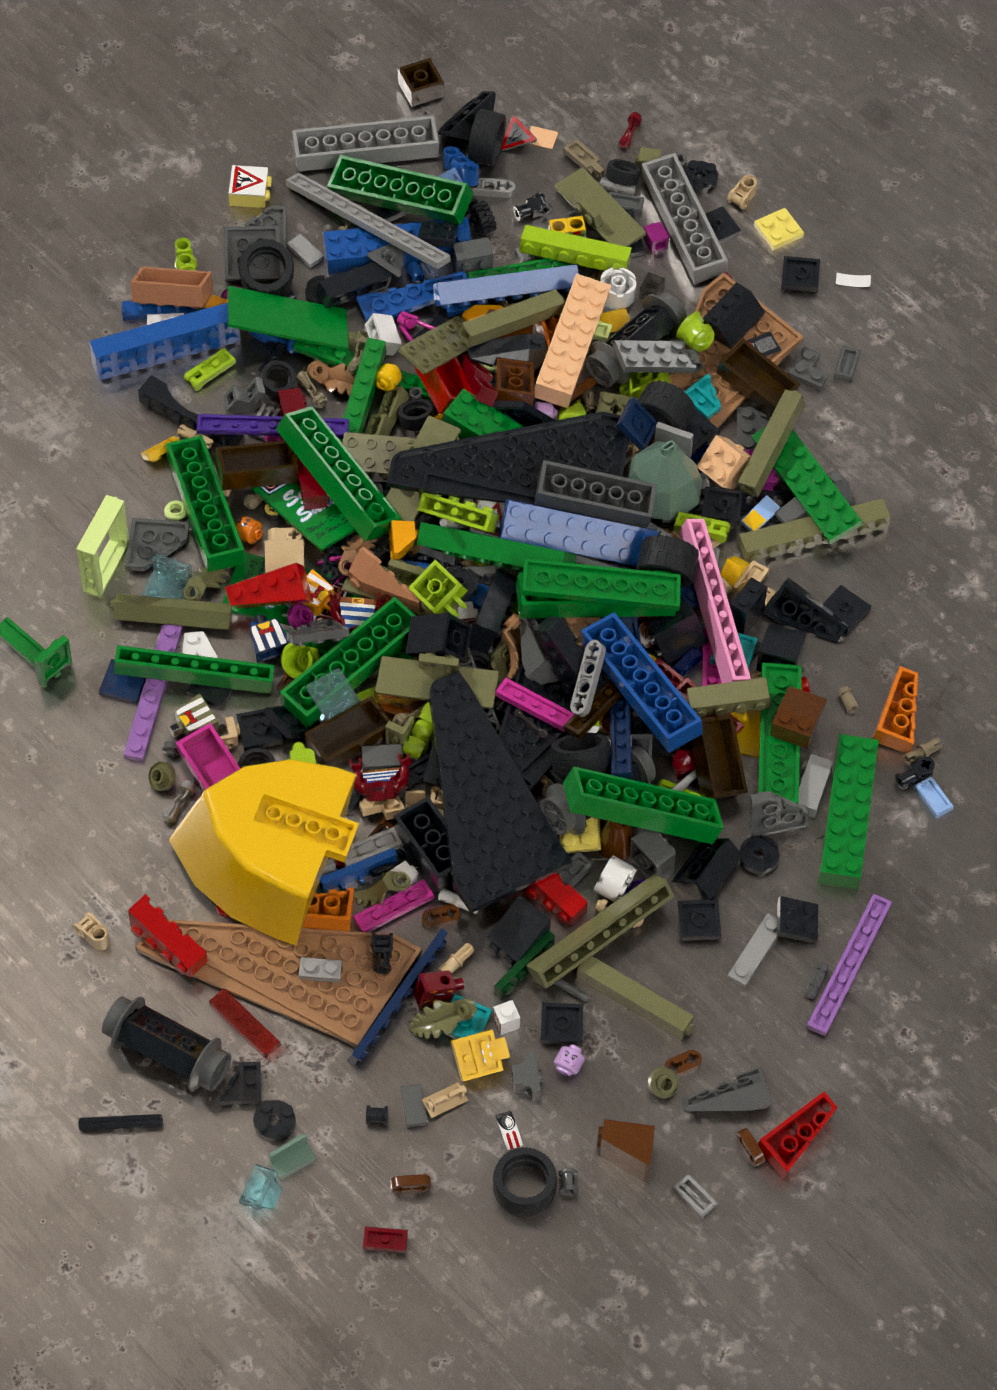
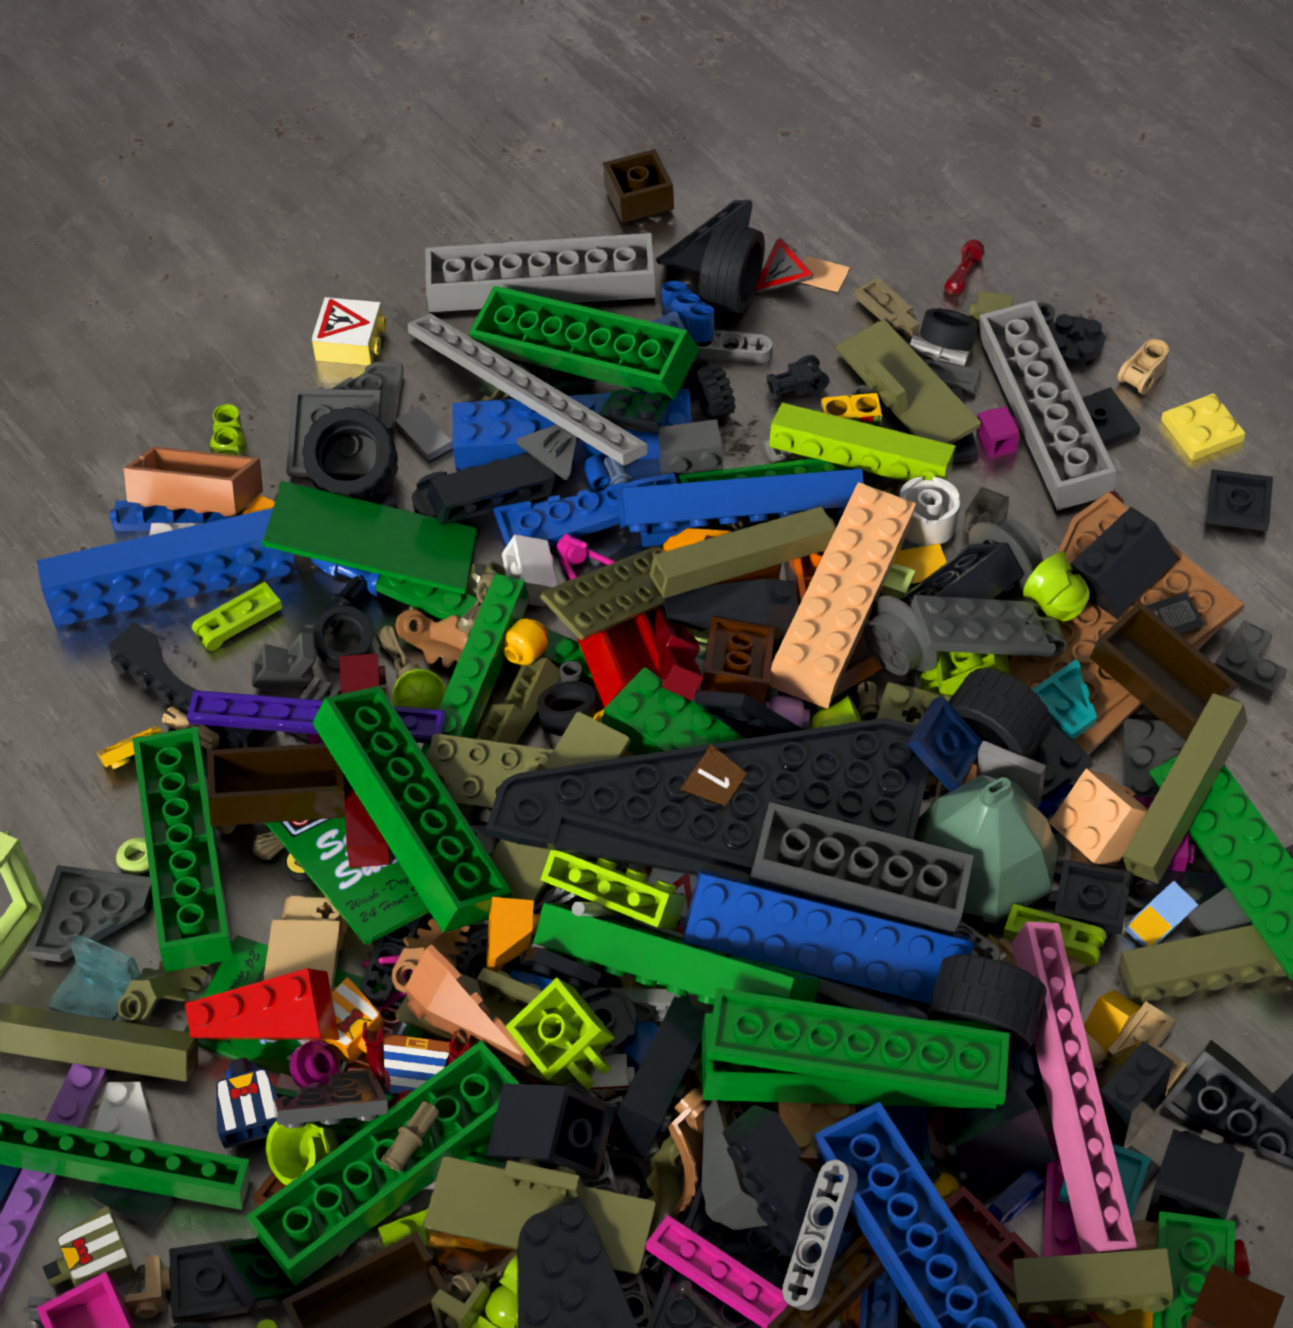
camera: 10 degrees right, 5 degrees down
orange head [235,516,263,544] -> none
clear light blue bracket [306,668,360,724] -> none
none -> dark tan axle [381,1101,439,1173]
none -> lime hat [392,669,446,710]
none -> clear orange sticker [681,745,747,806]

